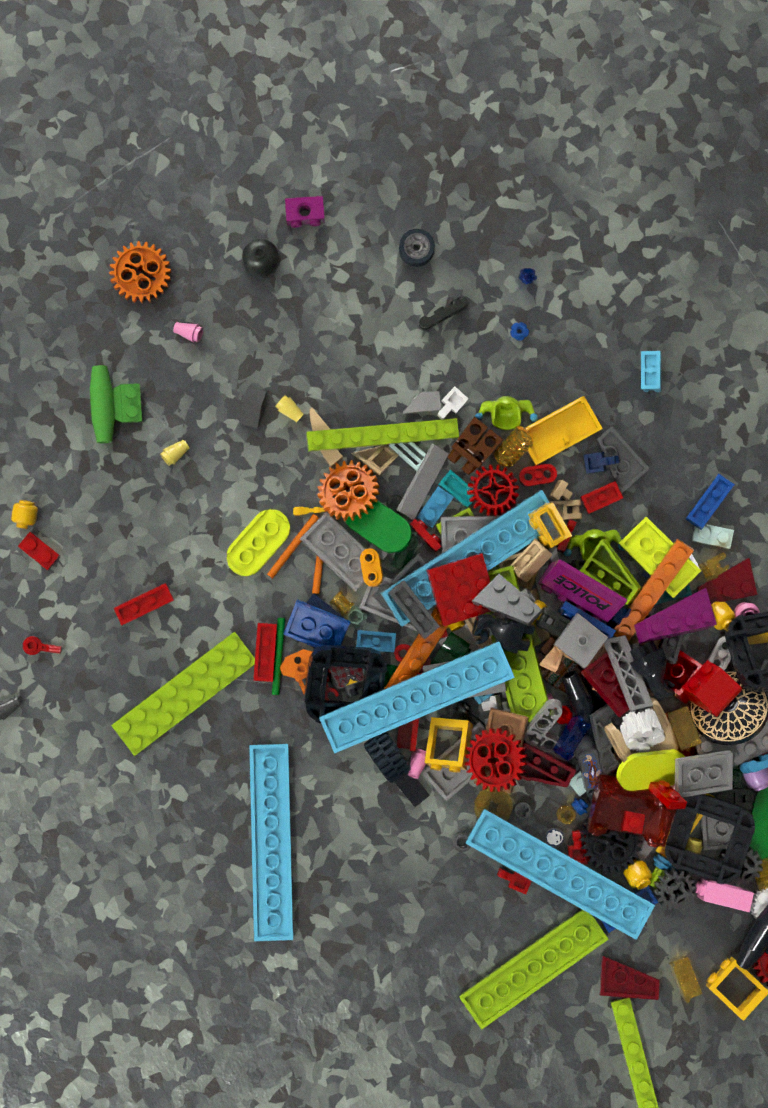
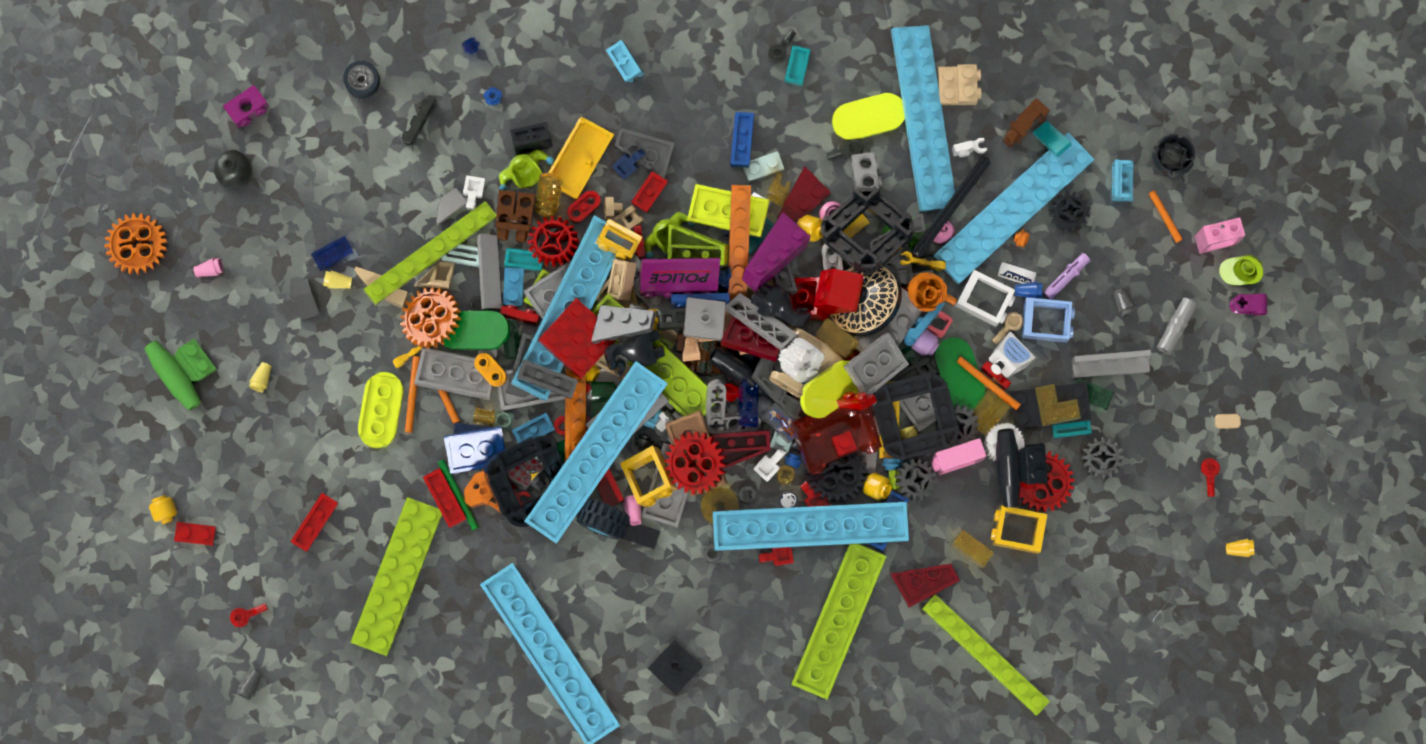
camera: 30 degrees left, 5 degrees down
none -> clear blue plate [311,236,354,271]
none -> black hinge [510,122,553,156]
none -> black tile [647,640,702,695]
none -> white plate [754,448,786,482]

